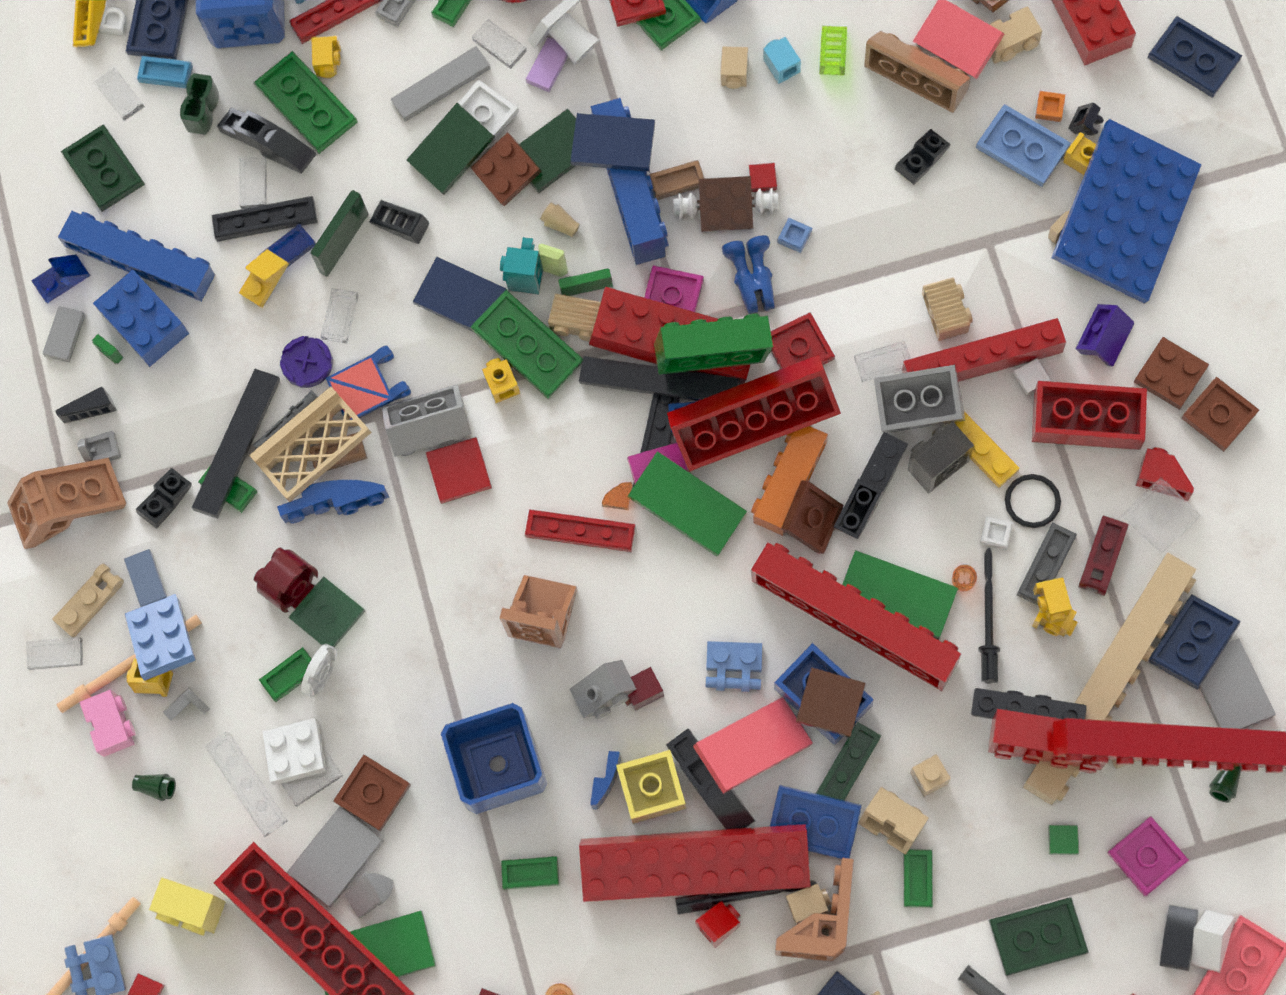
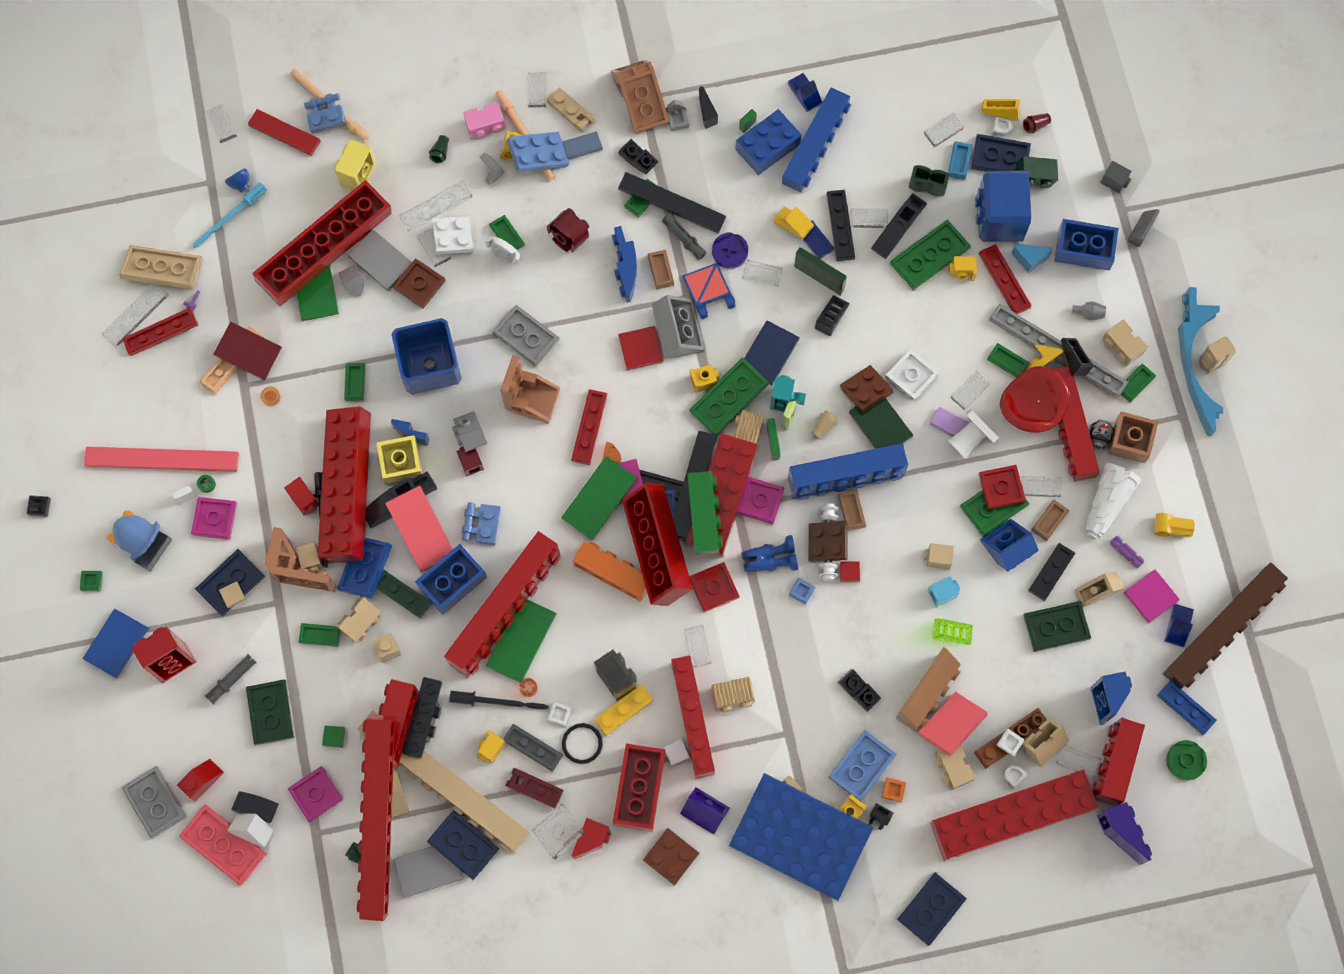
camera: 85 degrees right, 0 degrees up
light grey tile [42,306,85,362] -> none
dark green tile [61,124,145,212] -> none
tan fence [249,386,372,502] -> none
clear green tile [288,576,365,647] -> none
light grey tile [391,46,491,122] -> none
dark green tile [406,102,495,195] -> none
dark blue tile [570,113,655,172] -> none
copper plate [781,480,844,554] -> none
reddish brown tile [796,667,866,738] -> none
black slope [834,432,908,539] -> none
light grey slope [874,365,965,433] -> none
yellow brick [1033,577,1072,623] -> none
copper plate [1181,376,1259,452] -> none
none -> light grey tile [492,305,560,367]

